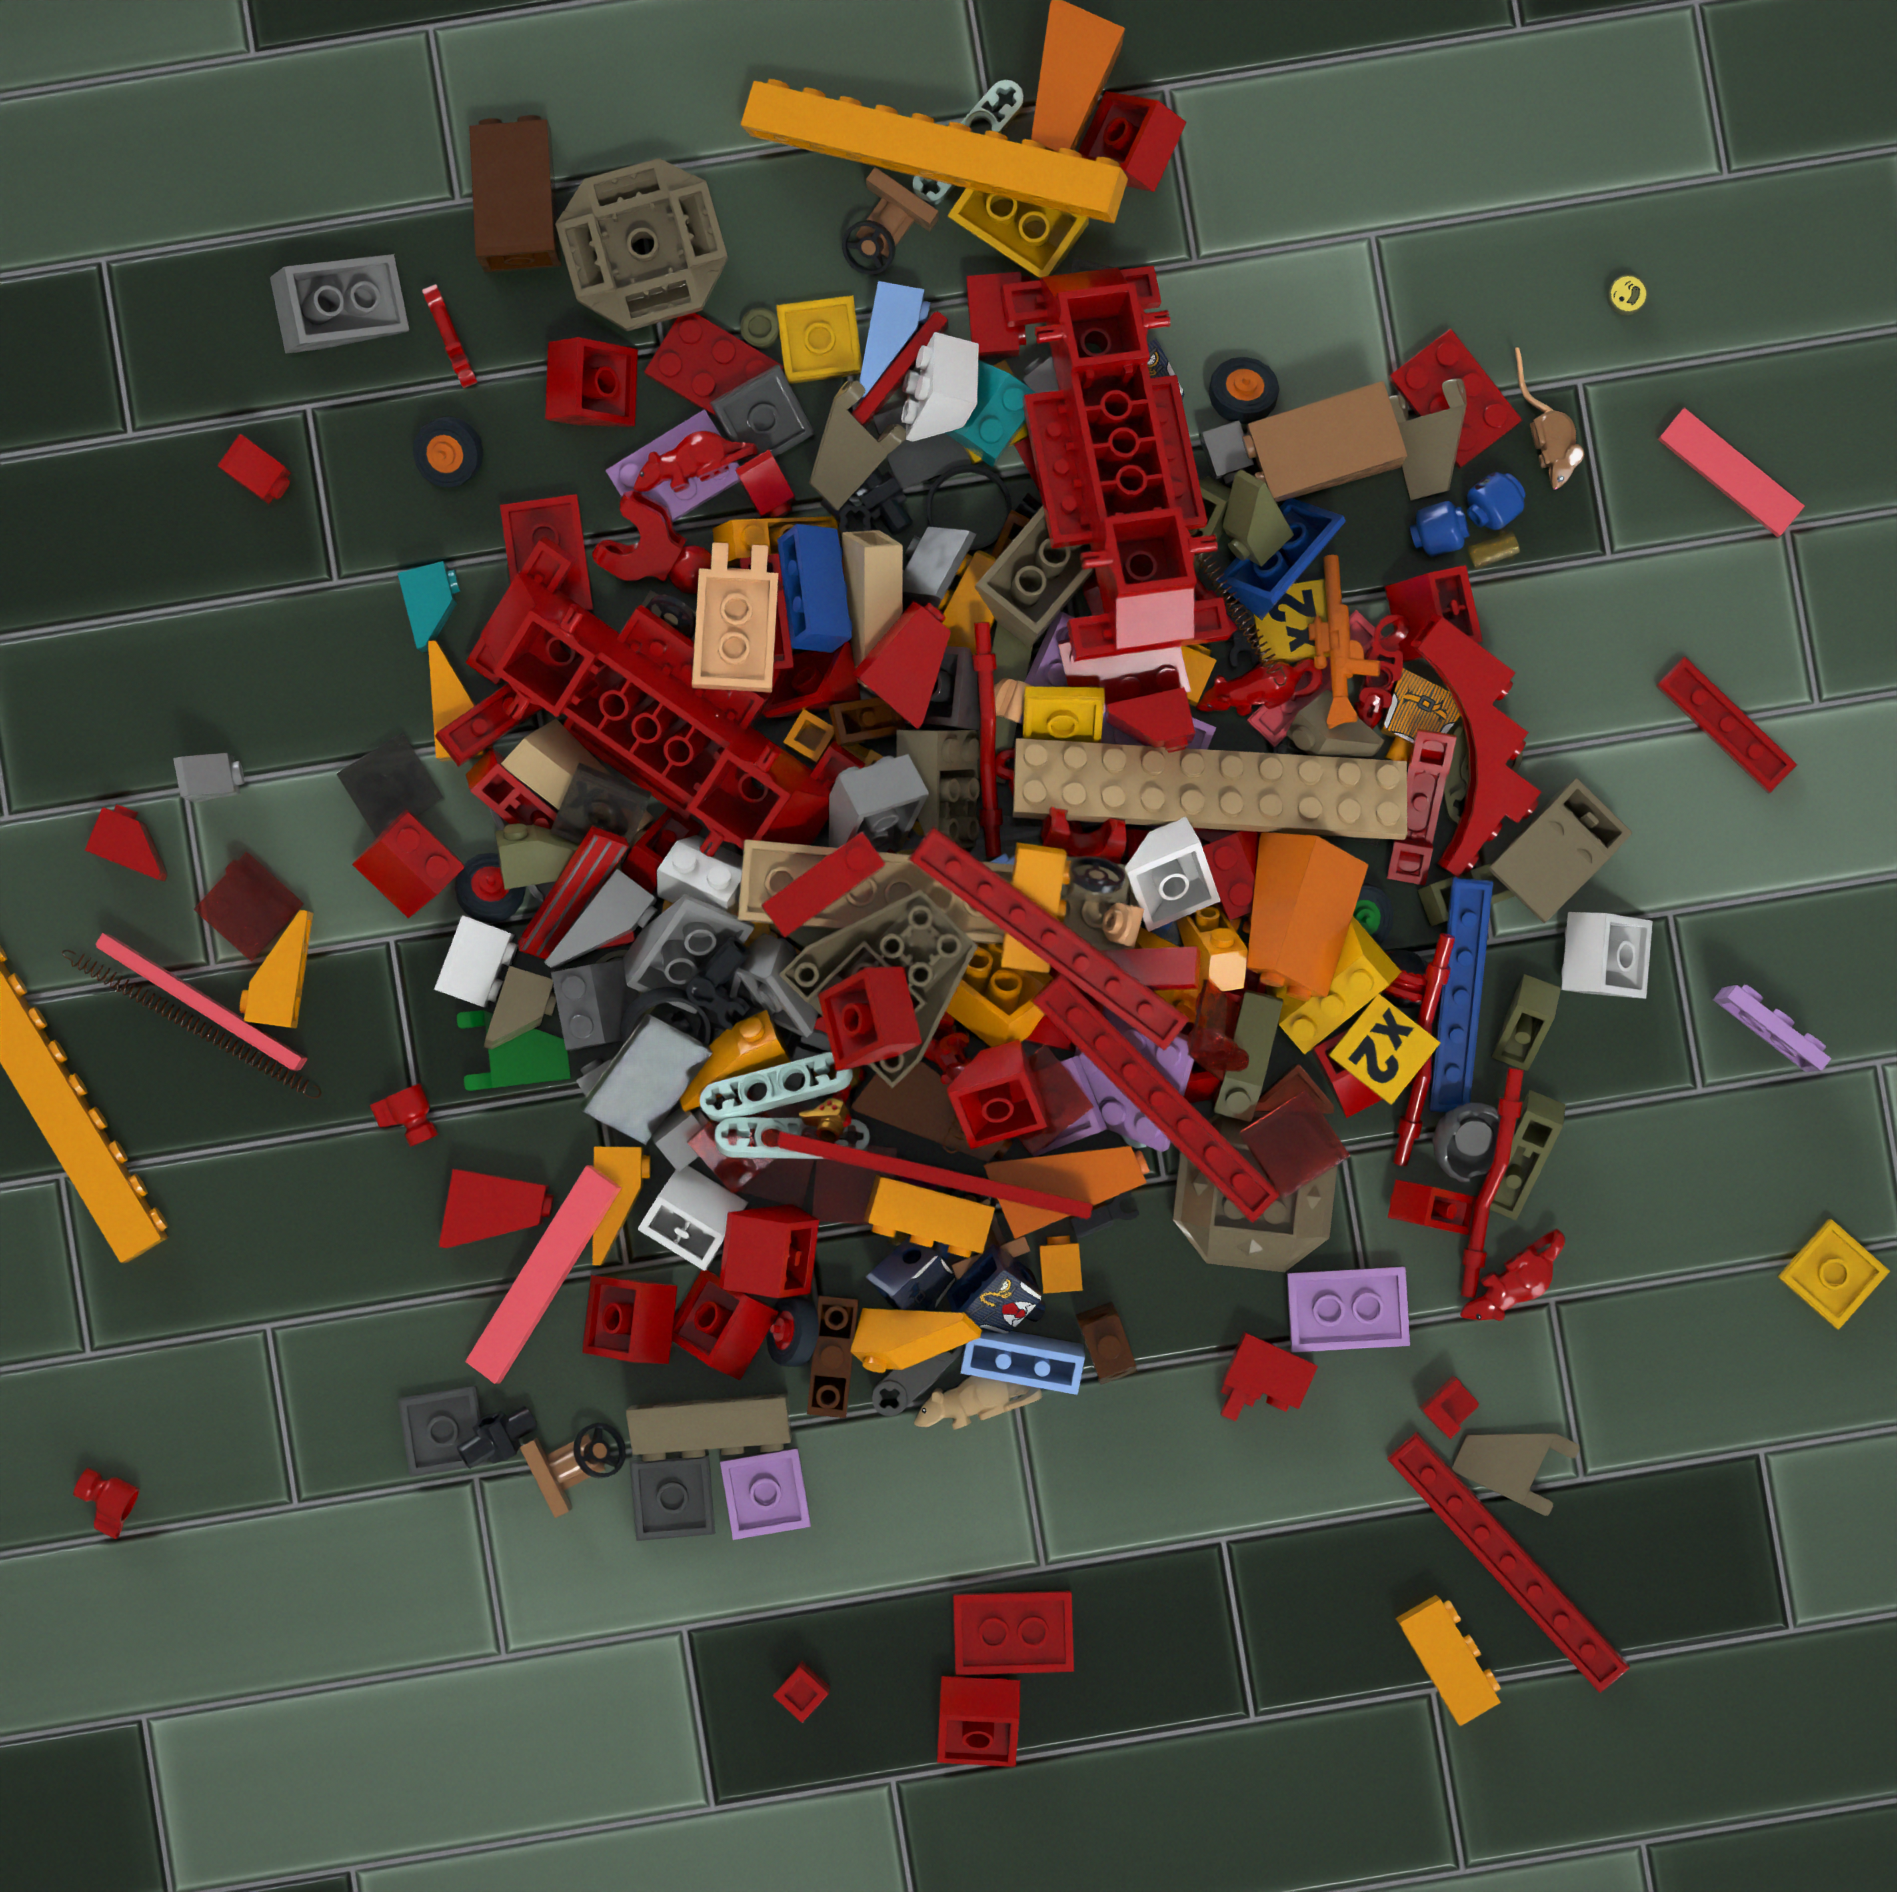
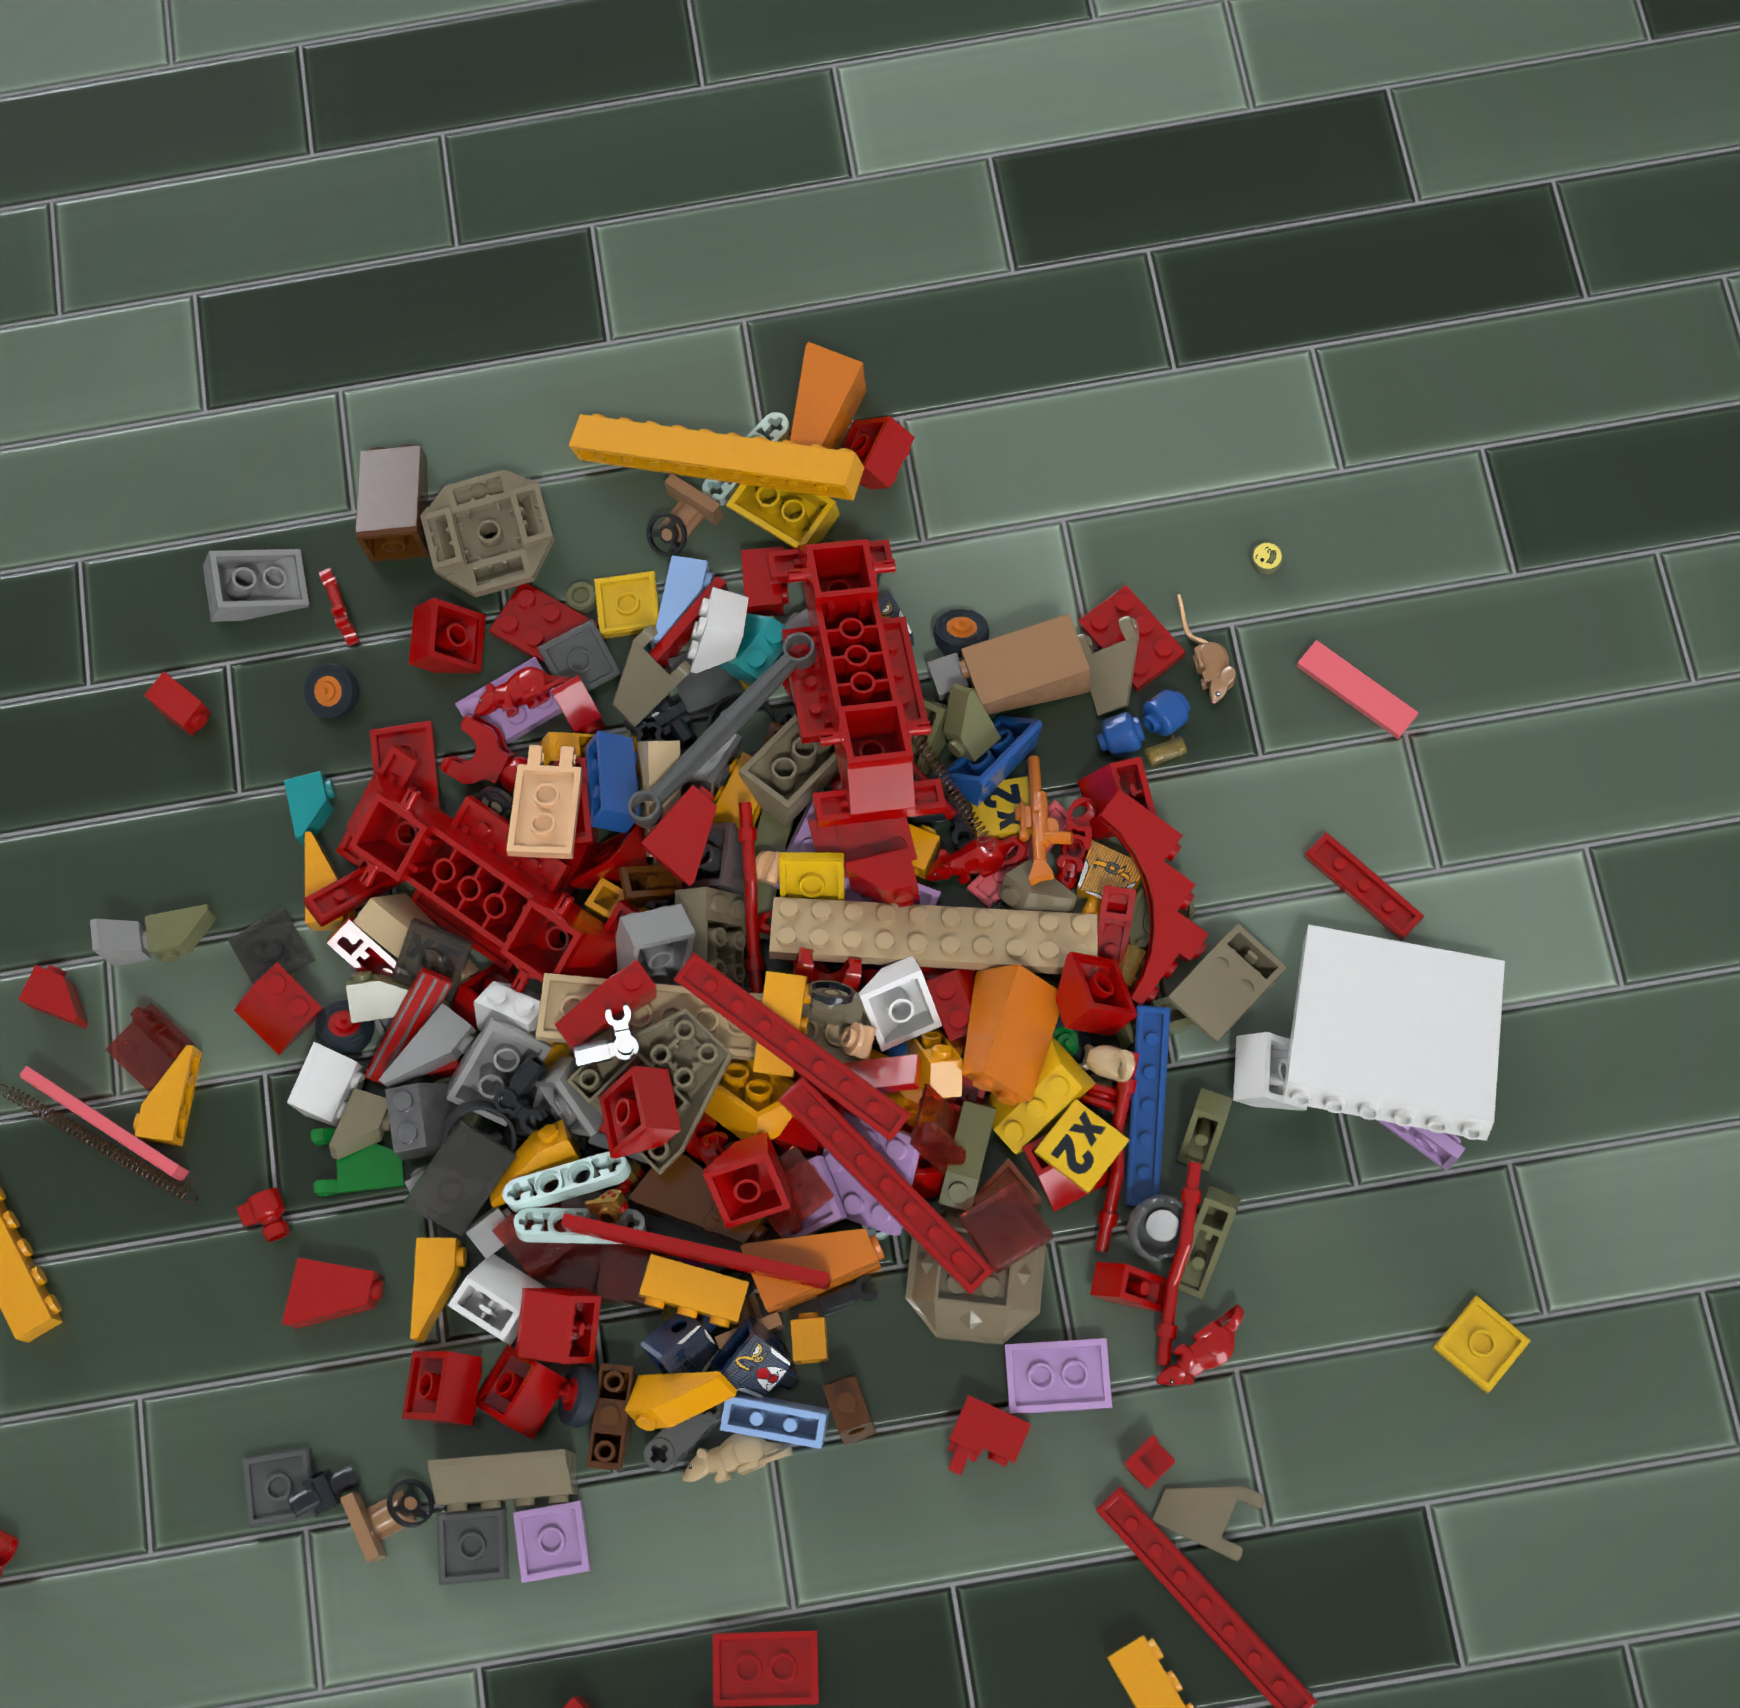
camera: 10 degrees right, 15 degrees down
coral tile [465,1166,622,1384] -> none
none -> olive slope [144,904,217,963]
none -> bar [573,1003,638,1068]
none -> dark grey piece [628,632,817,828]
none -> red slope [1055,951,1138,1036]
none -> tan animal [1079,1045,1135,1082]
none -> clear yellow pin [1119,944,1146,988]
none -> white panel [1282,925,1505,1141]

